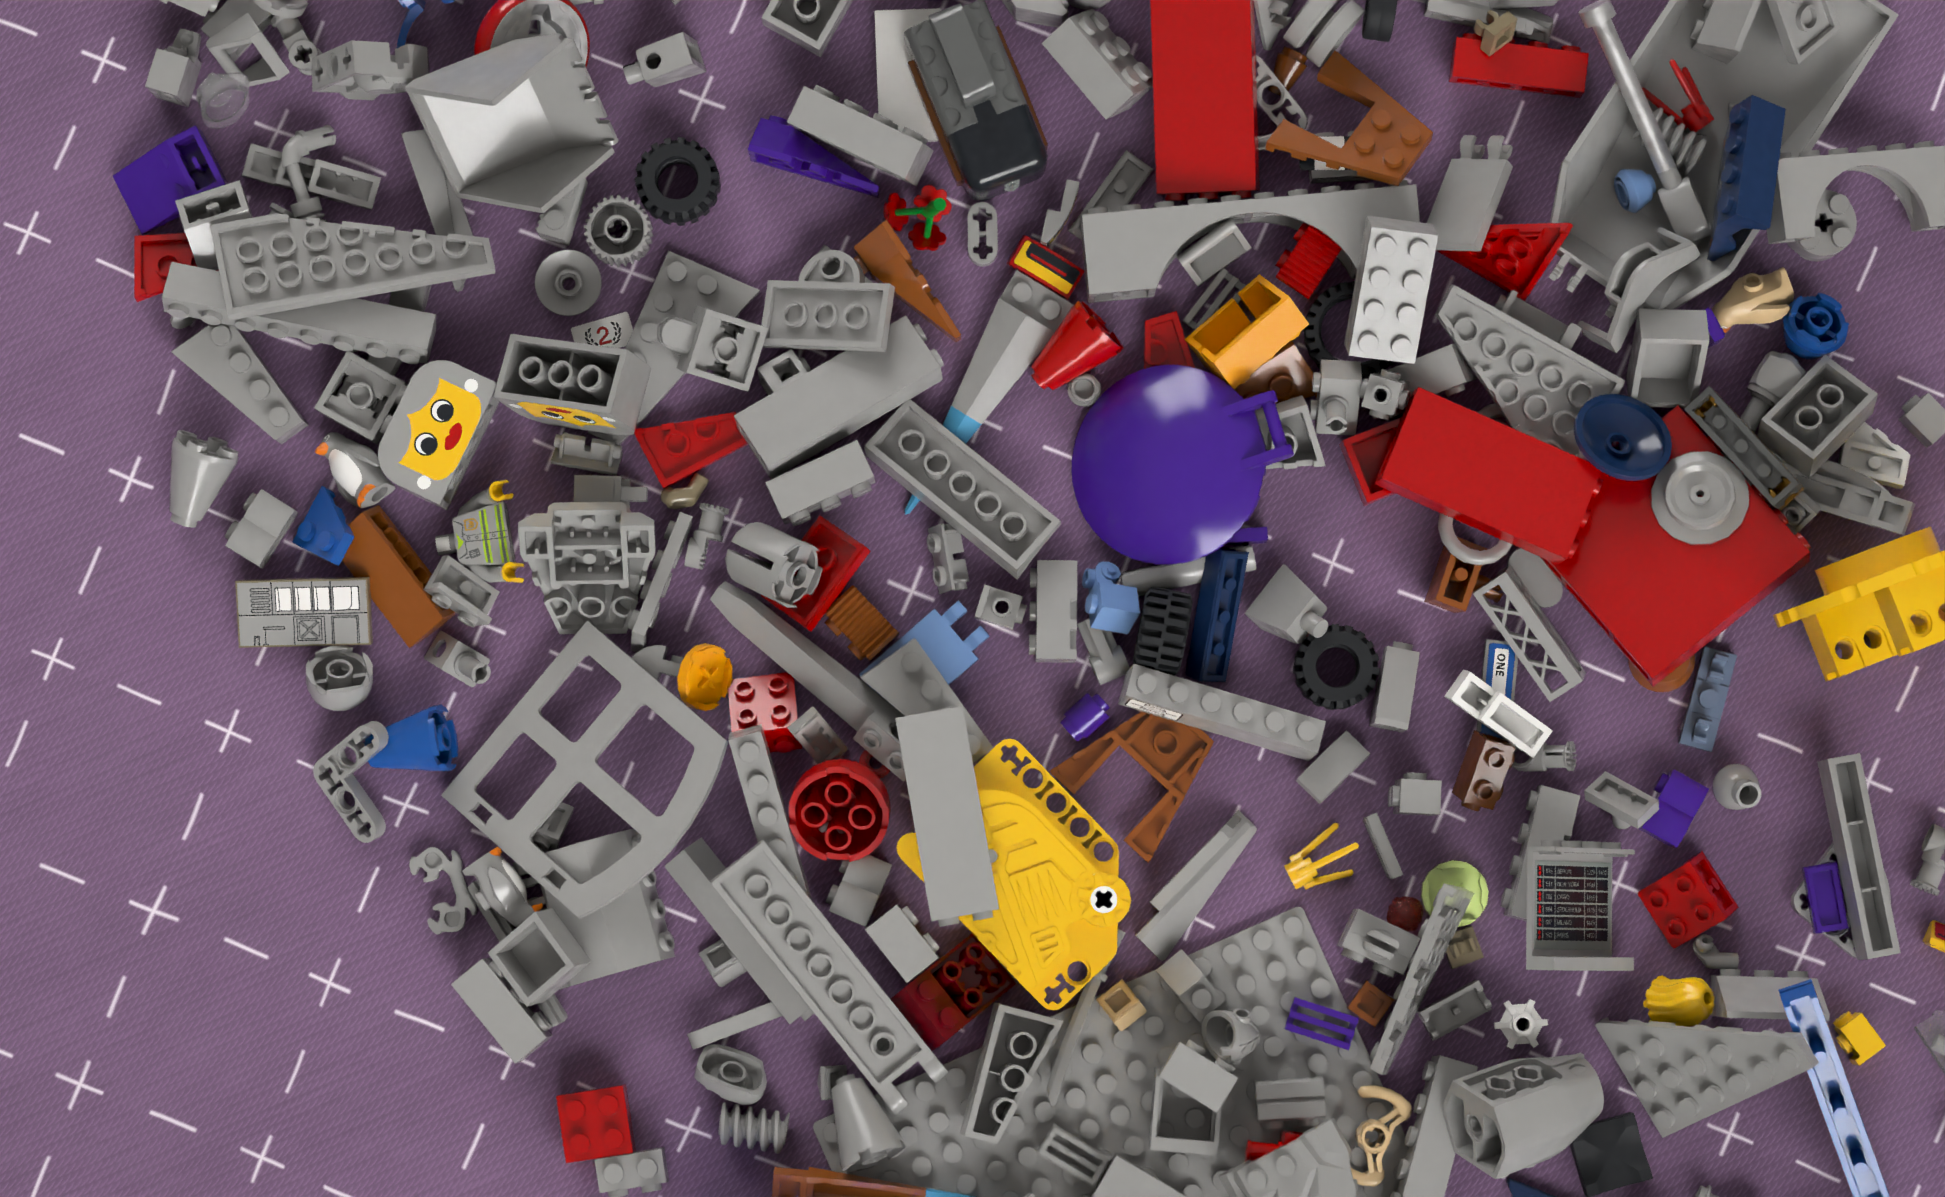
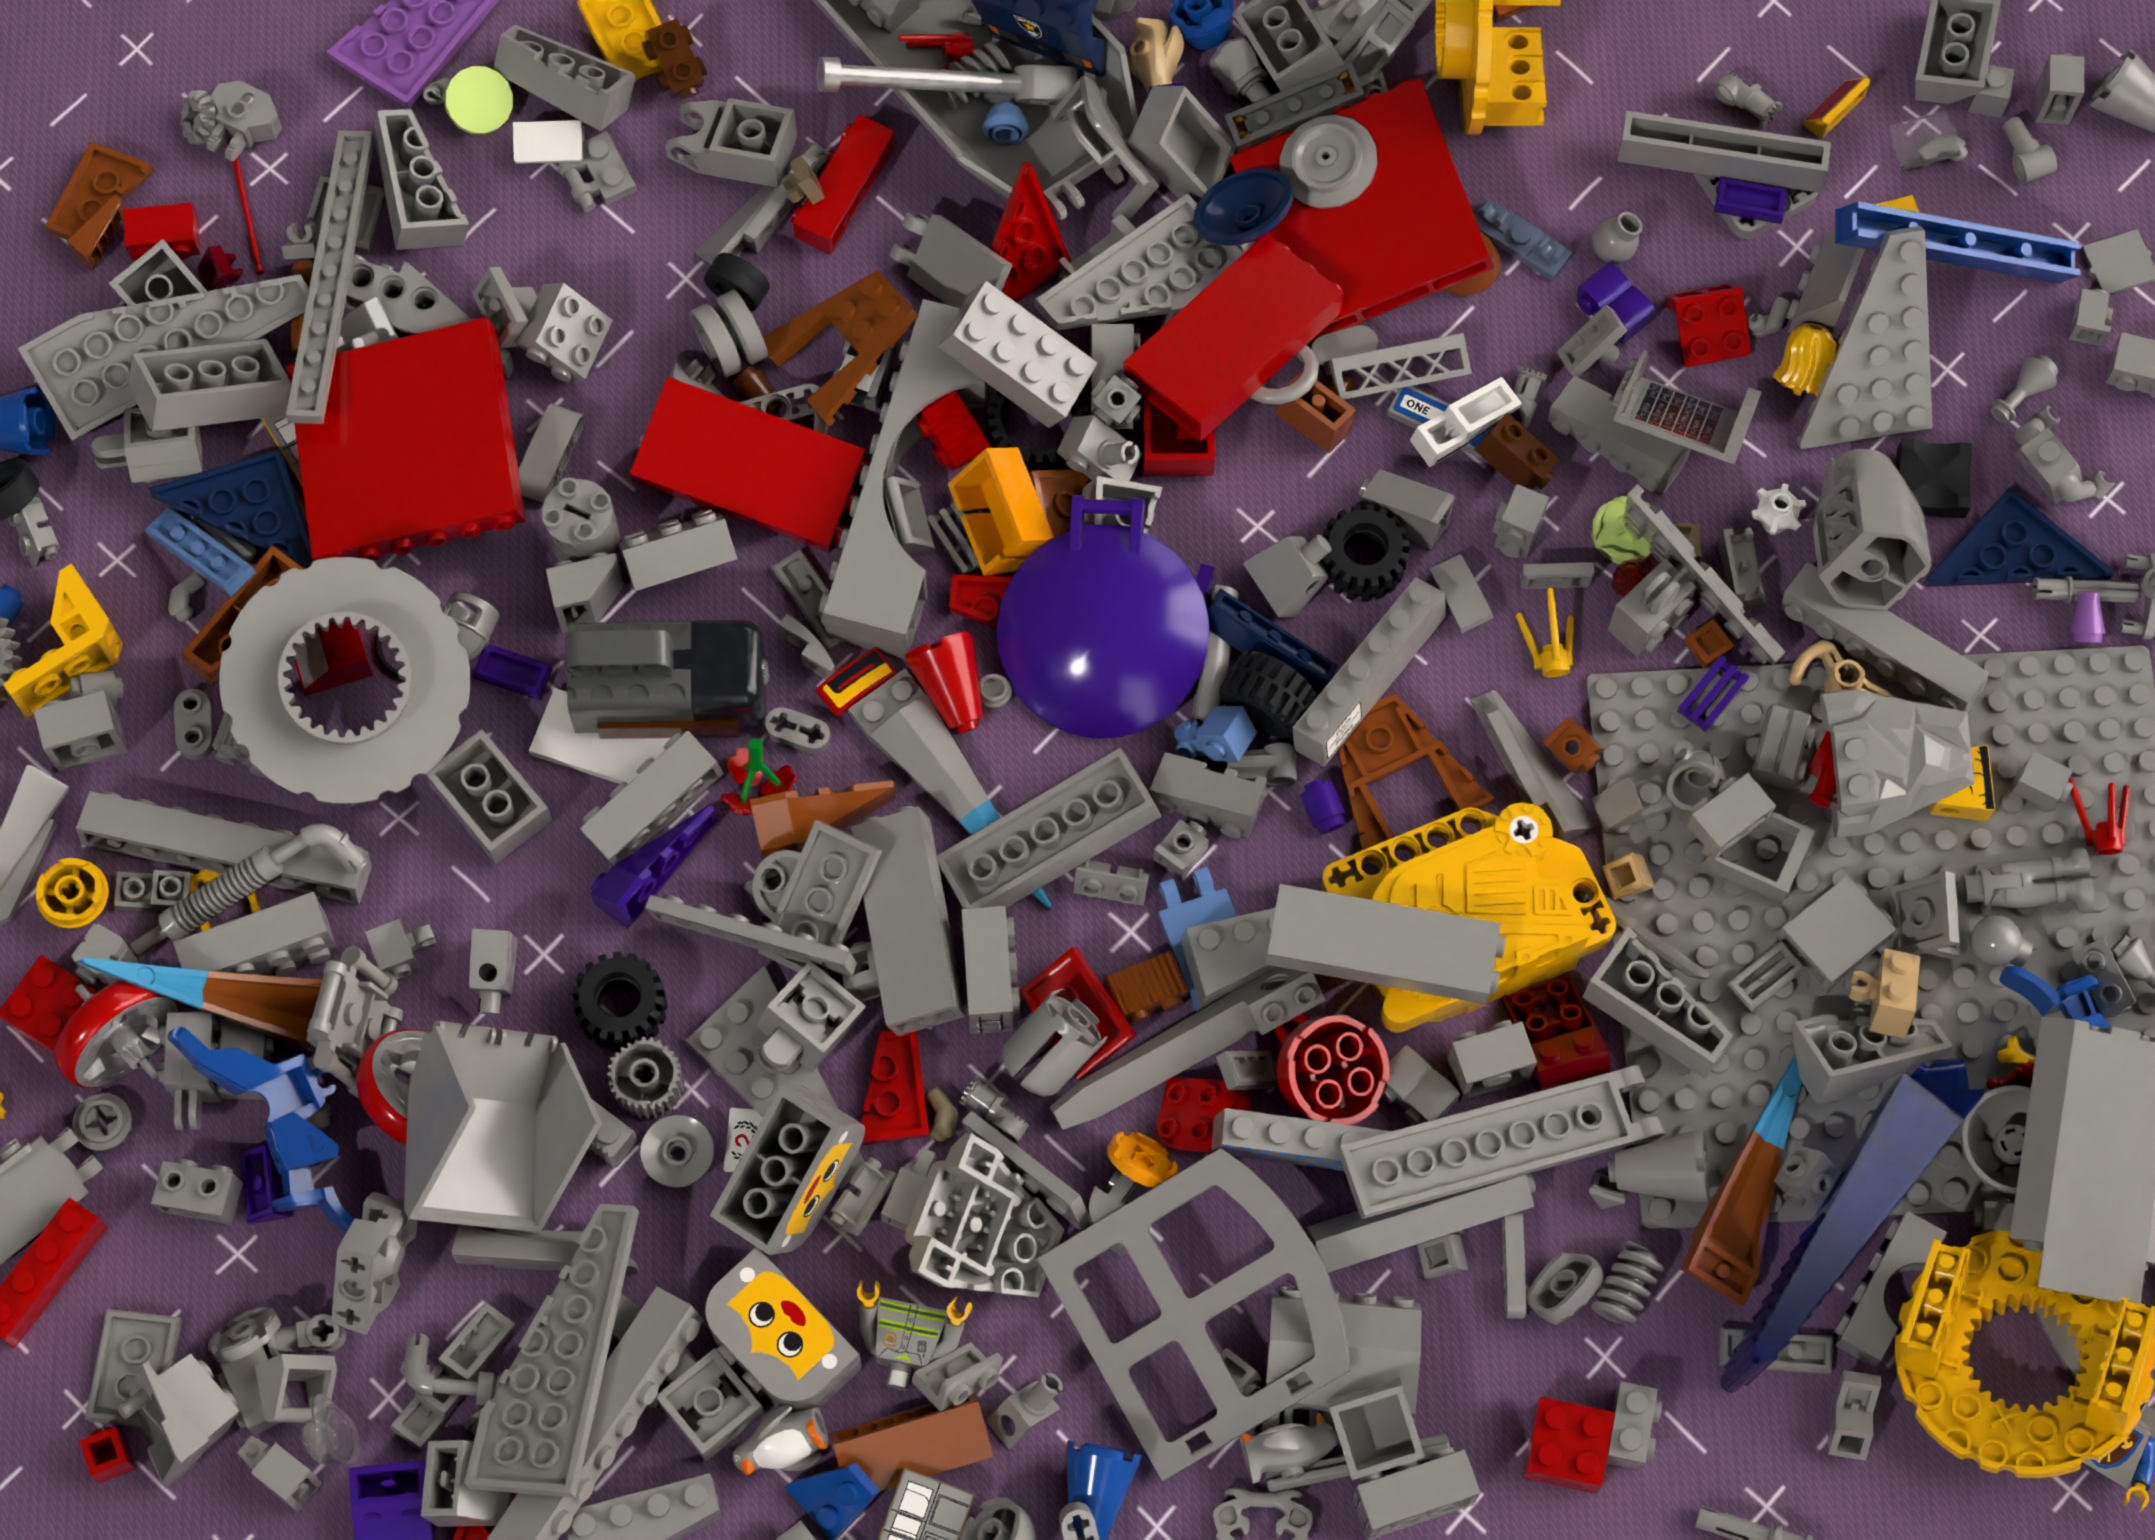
camera: 70 degrees left, 15 degrees down
none -> light grey plate [645,894,857,977]
none -> dark orange brick [1542,717,1604,774]

